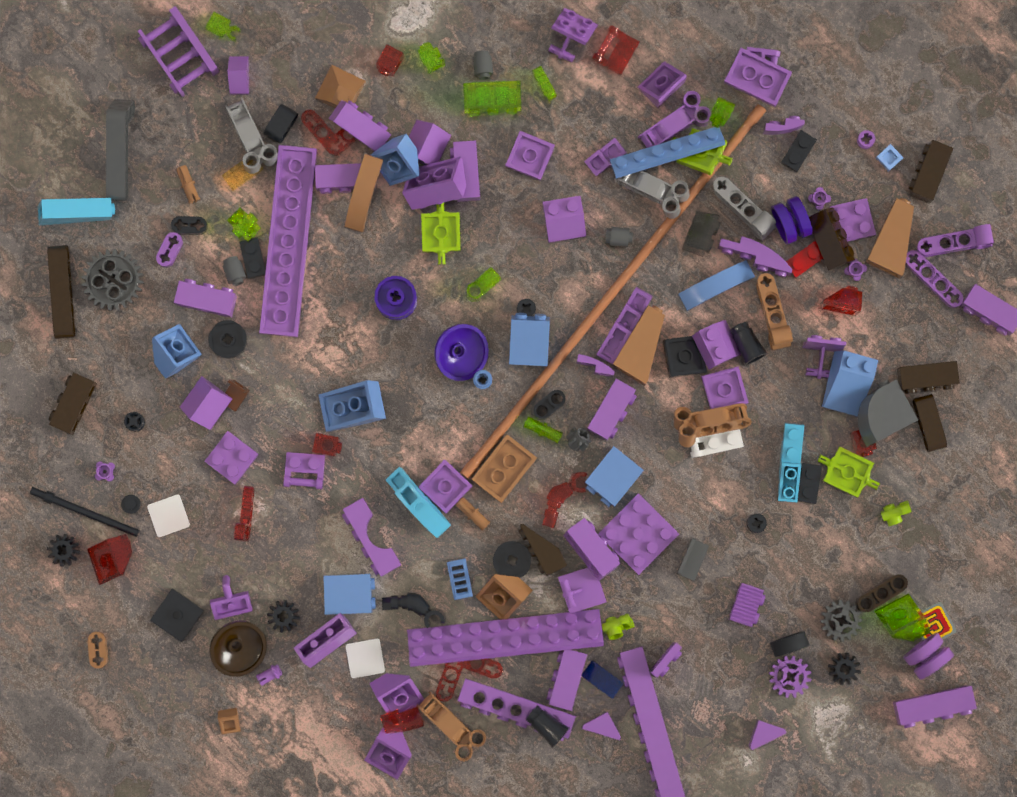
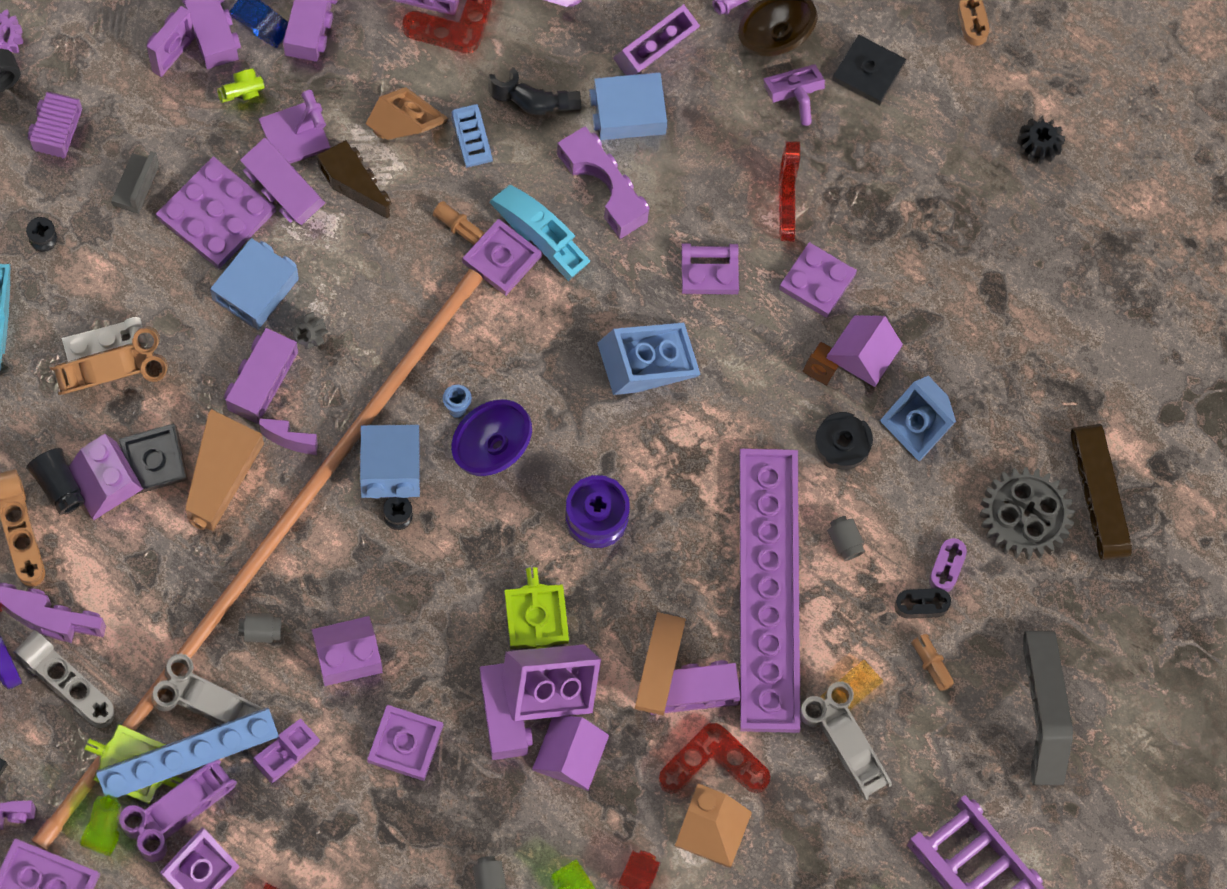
camera: 170 degrees right, 15 degrees down
black bar [30,487,140,537] -> none
medium azure slope [38,198,115,225] -> none
dark brown brick [48,372,97,435] -> none
clear red slope [87,534,132,585] -> none
medium lavender plate [95,462,115,481] -> none
black plate [121,495,141,514] -> none
black wheel [124,412,145,432] -> none
white sticker [147,495,190,537] -> none
medium lavender brick [174,279,237,318] -> none
clear neon green brick [226,207,261,241] -> none
medium lavender slope [227,56,249,95] -> none
black plate [239,237,266,279] -> none
black beam [263,104,299,144] -> none
black gear [267,600,300,633] -> none
clear red brick [312,433,342,457] -> none
medium lavender brick [329,100,391,151] -> none
white sticker [346,639,385,678] -> none
medium blue slope [371,134,420,186] -> none
medium lavender plate [407,609,604,667] -> none
clear neon green slope [463,80,521,116] -> none
clear neon green piece [466,267,502,302] -> none
medium nougat plate [471,435,537,504] -> none
black plate [493,541,531,578] -> none
clear neon green pin [523,416,563,444] -> none
clear neon green beam [532,66,557,102] -> none
black beam [533,390,566,421] -> none
clear red piece [542,471,587,528] -> none
medium lavender slope [596,287,653,364] -> none
medium blue slope [678,260,755,311] -> none
clear smoke slope [682,211,721,257] -> none
medium lavender plate [701,366,749,409] -> none

